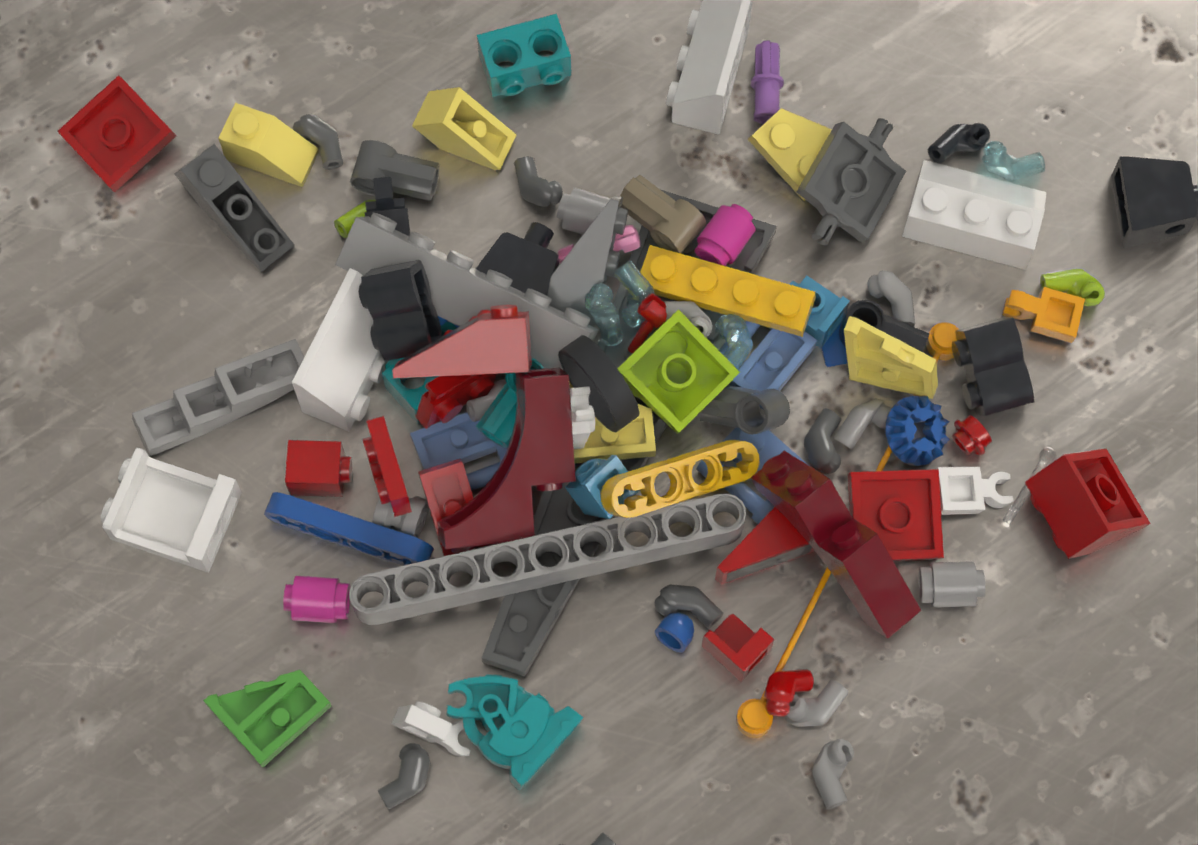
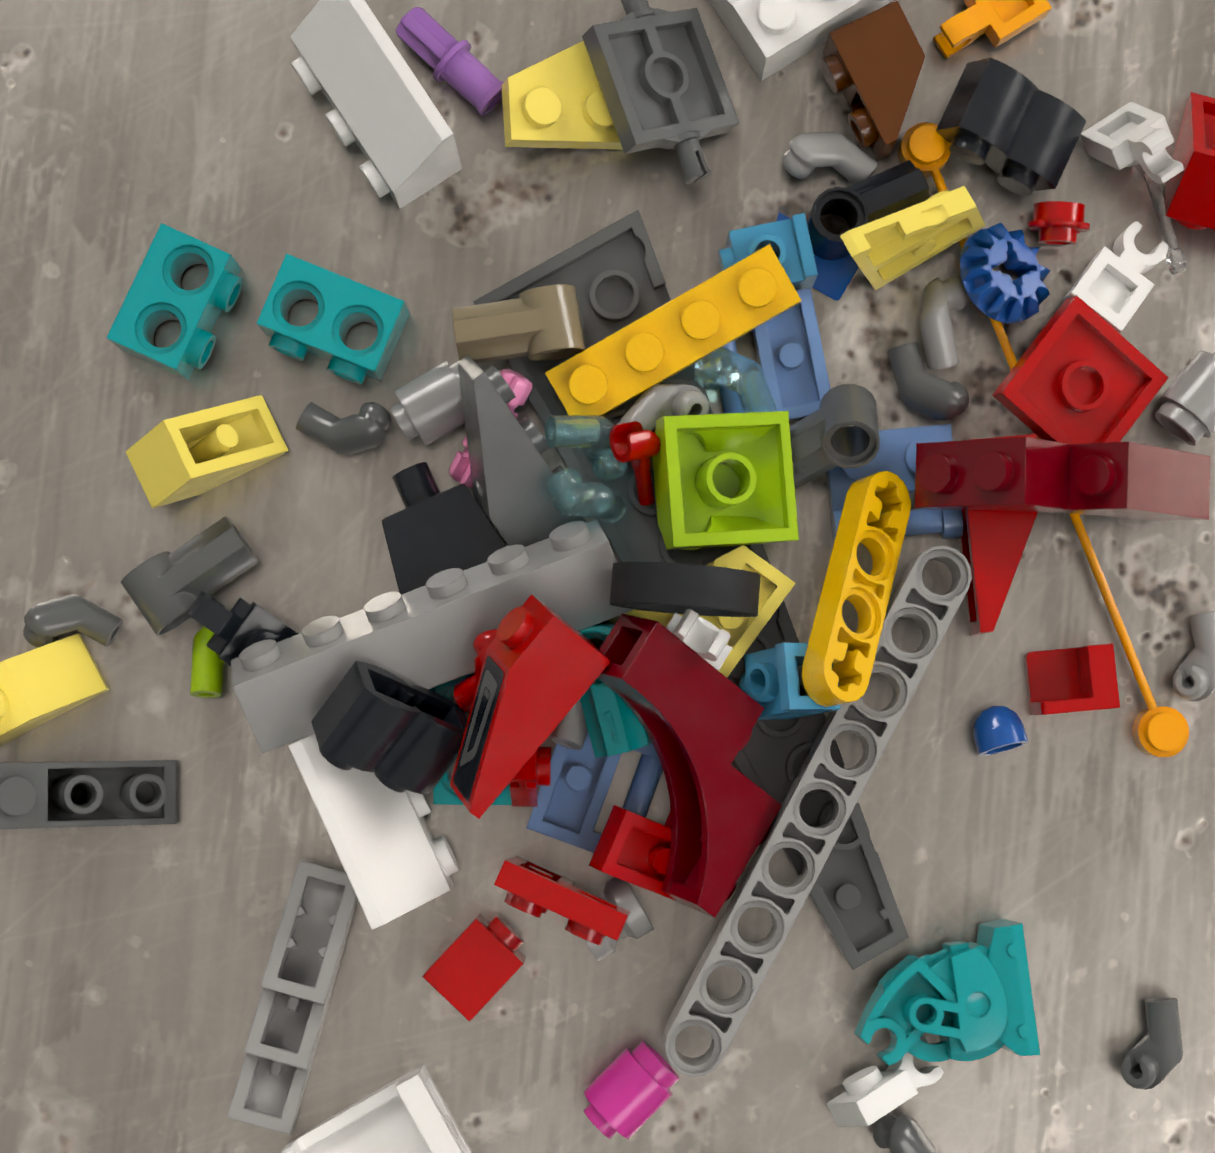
camera: 50 degrees left, 15 degrees up
blue beam [264,492,434,566] -> none
dark grey arm [655,584,724,629] -> none
dark pink brick [695,204,756,266] -> none
red arm [764,669,814,717] -> none
none -> teal brick [256,253,410,384]
none -> reddish brown slope [820,1,925,162]
none -> white plate [1080,101,1184,184]

